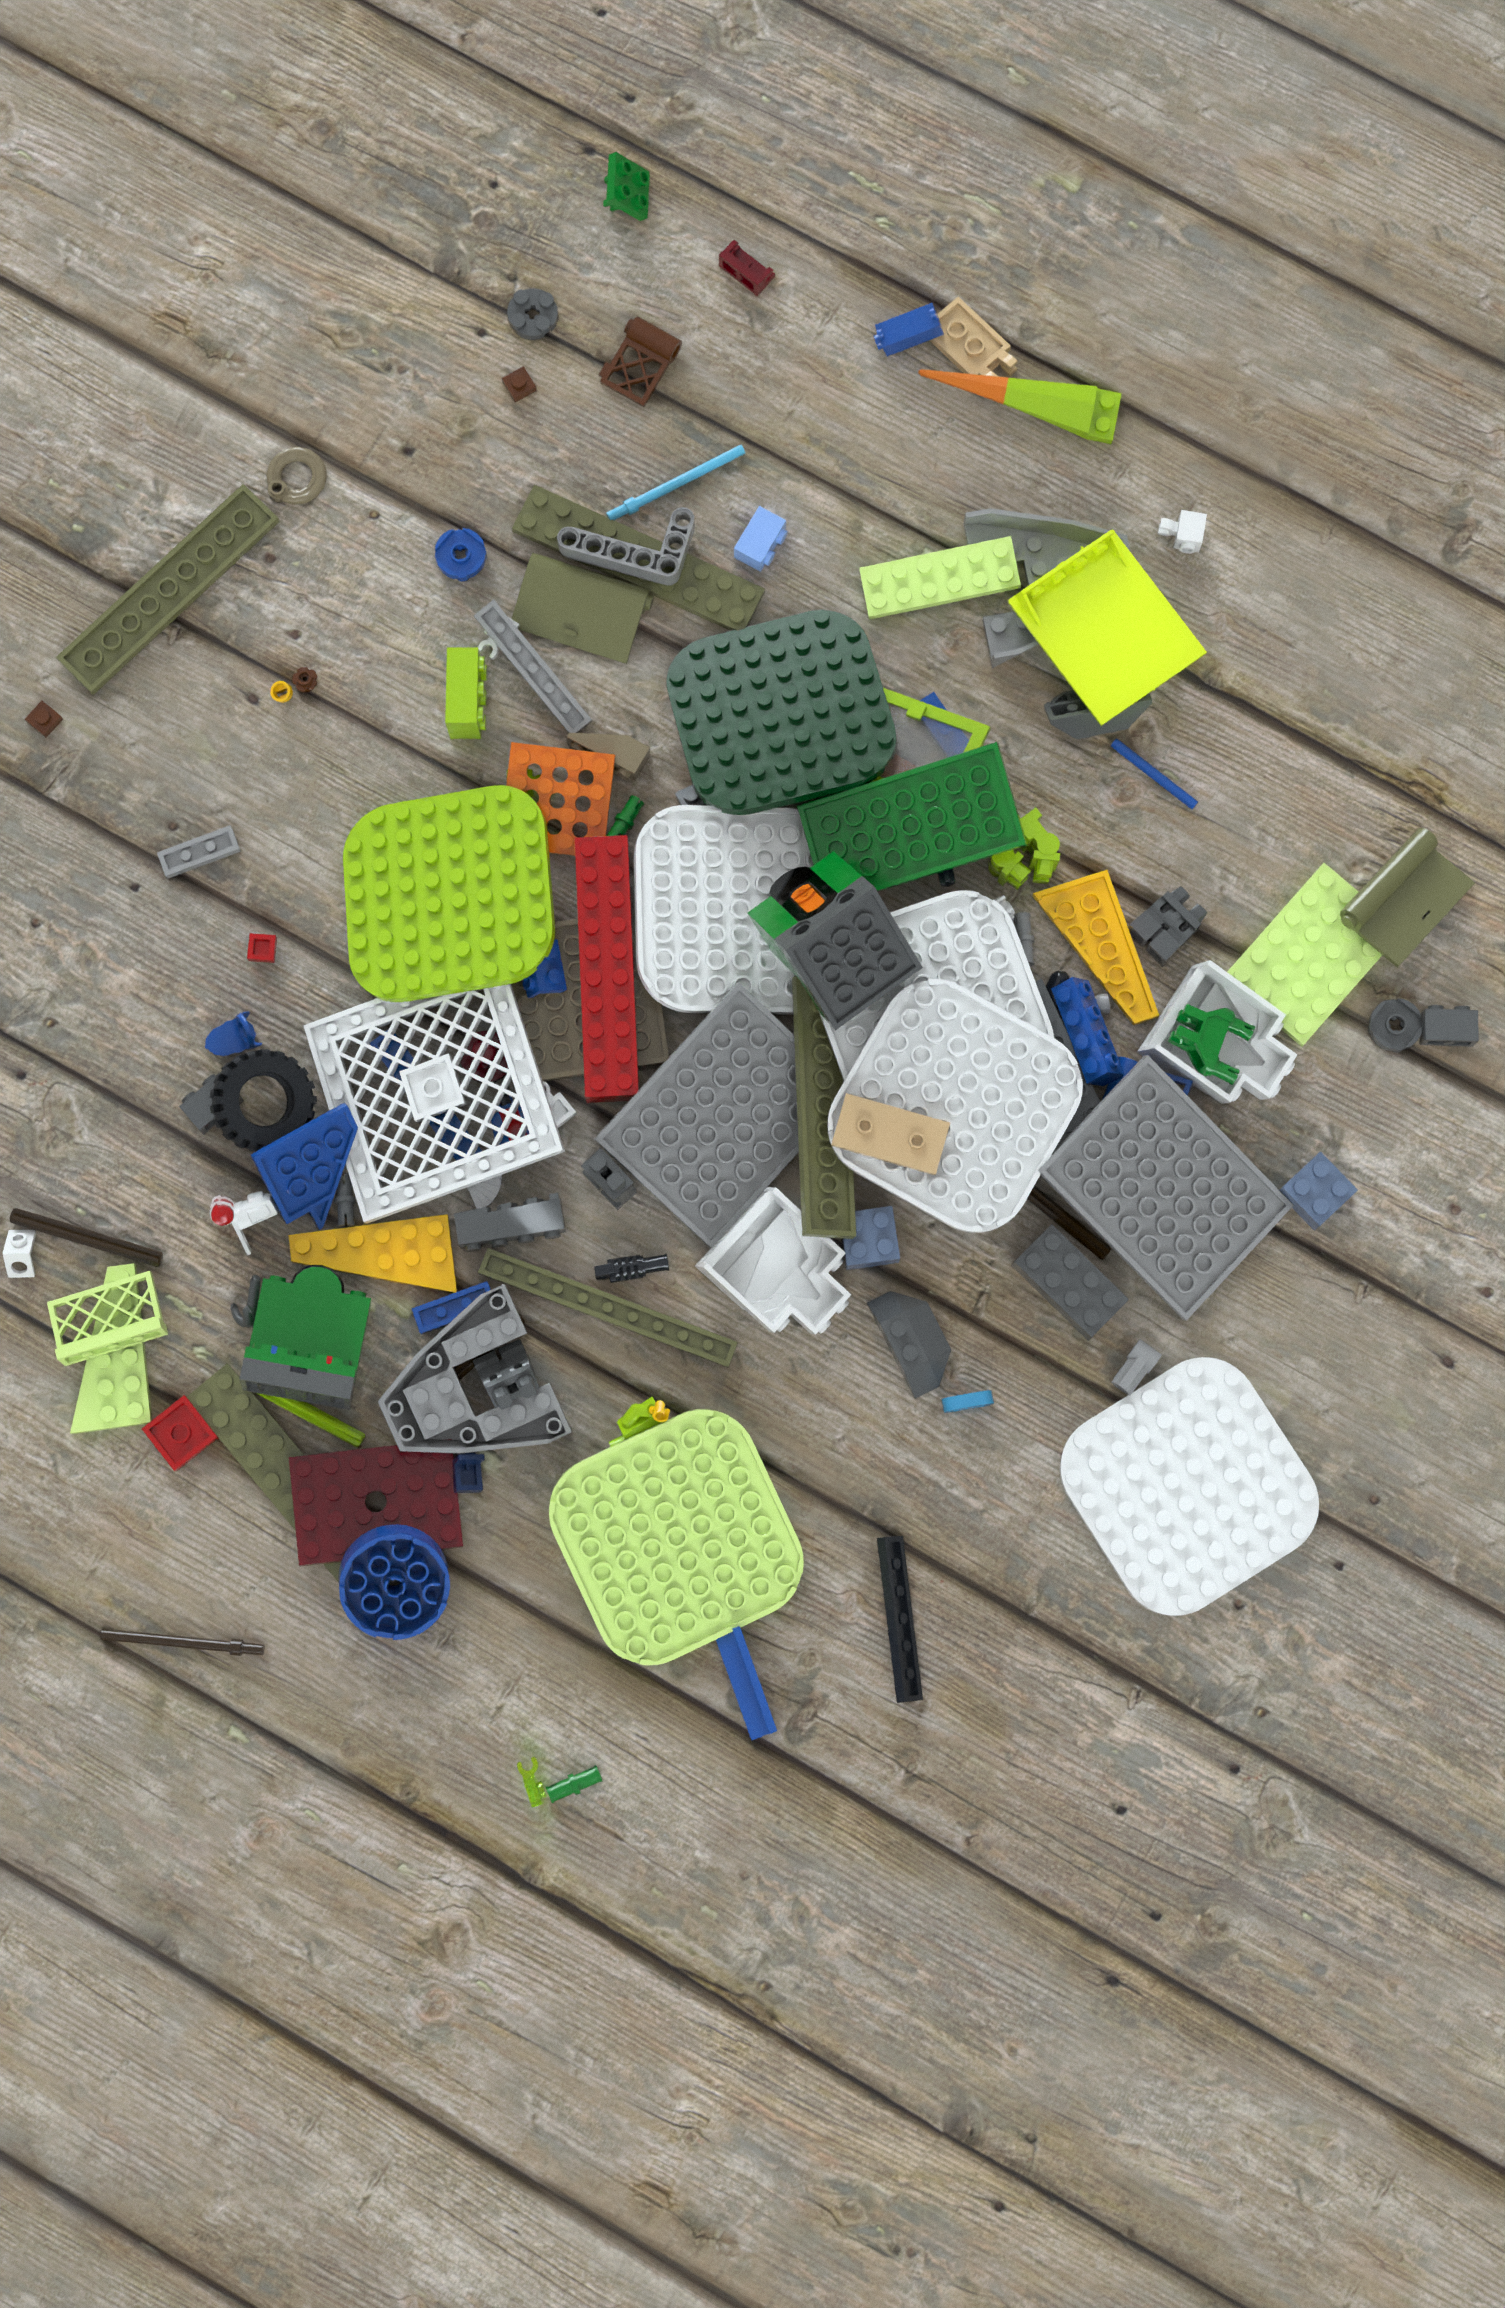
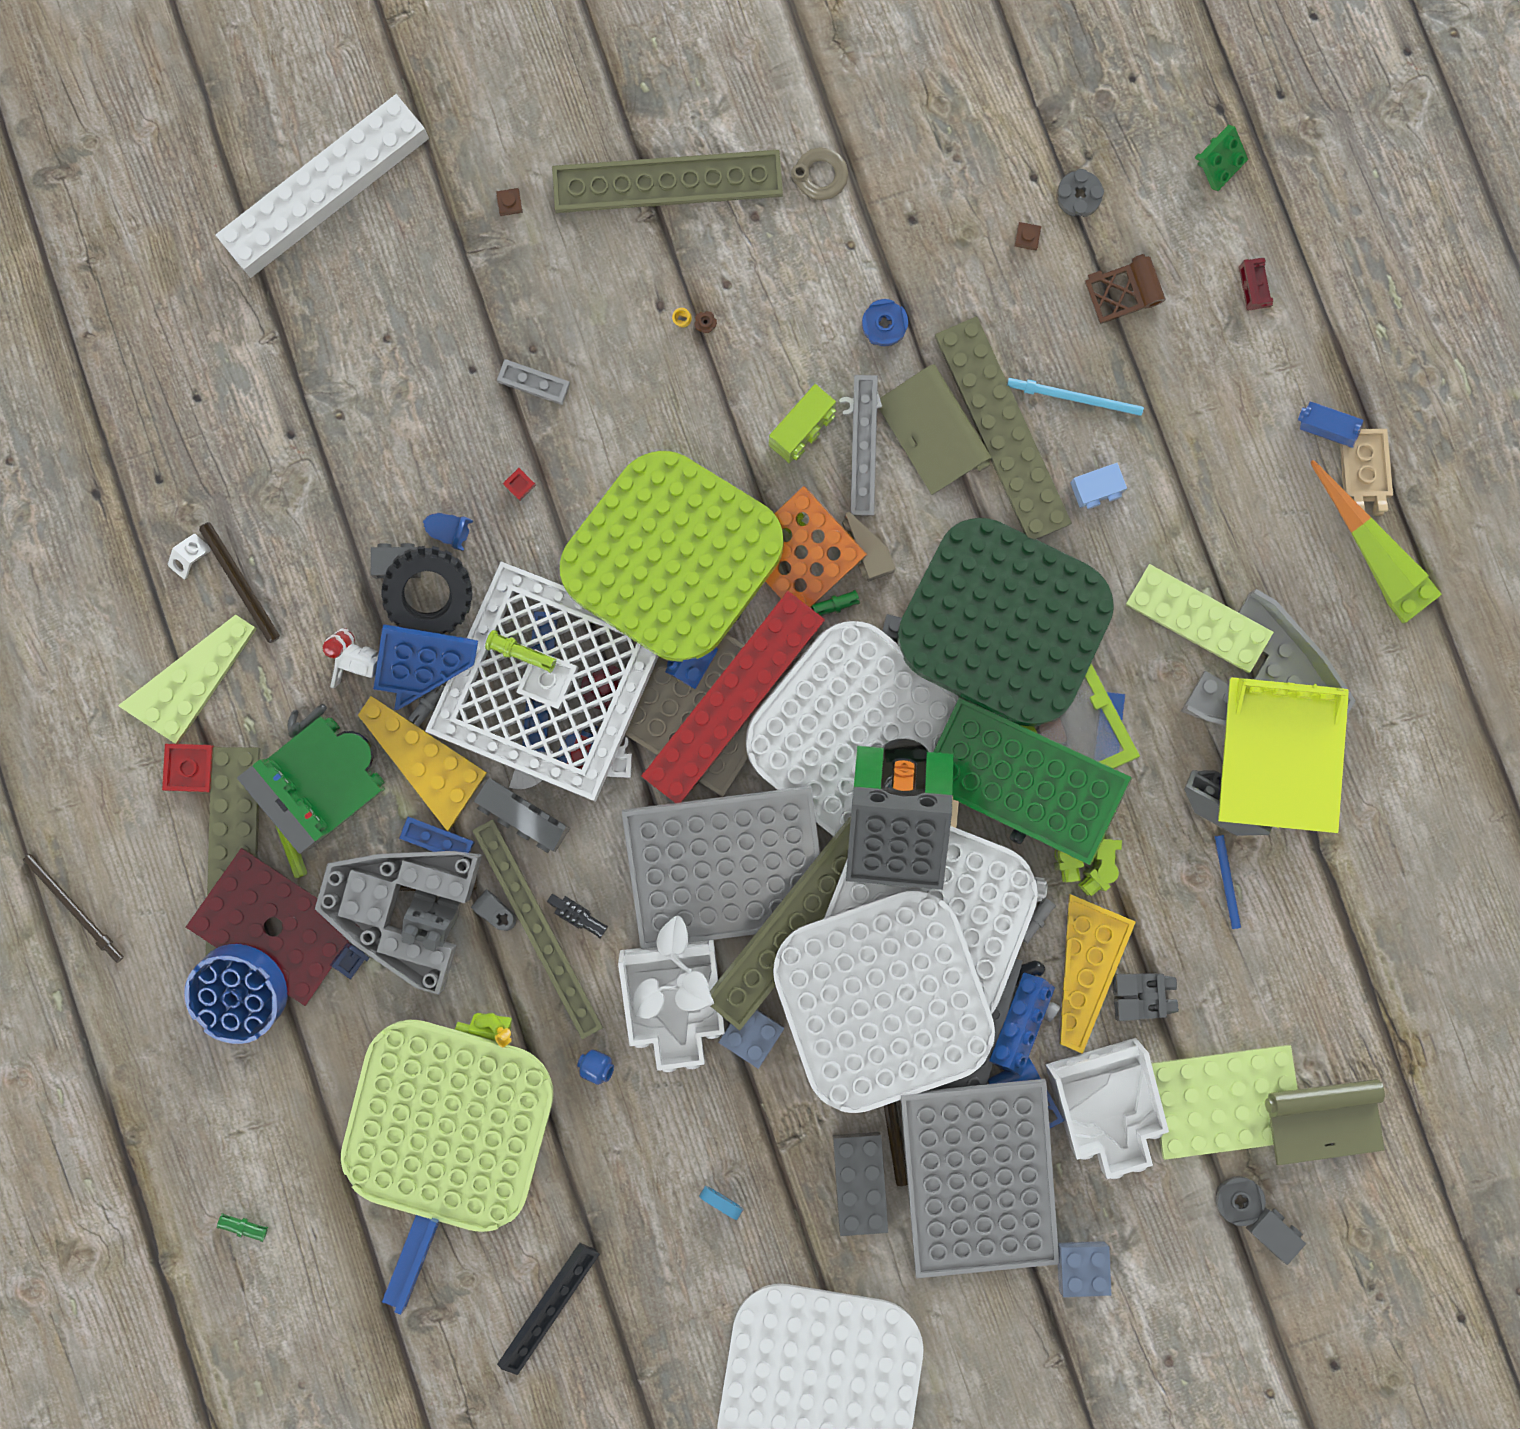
camera: 40 degrees right, 5 degrees up
yellowish green fence [47,1271,168,1366] -> none
clear neon green plate [517,1757,547,1808] -> none
light grey beam [557,507,695,586] -> none
dark grey hips [581,1148,637,1210] -> none
tan plate [831,1093,950,1176] -> none
dark grey wedge [867,1291,952,1399] -> none
light grey piece [1111,1339,1162,1395] -> none
white brick [1158,510,1207,553] -> none
green connector [1168,1004,1255,1085] -> none
none -> dark grey piece [471,889,517,931]
none -> lime pin [485,630,557,673]
none -> blue head [577,1050,614,1085]
none -> white plant [633,916,714,1019]

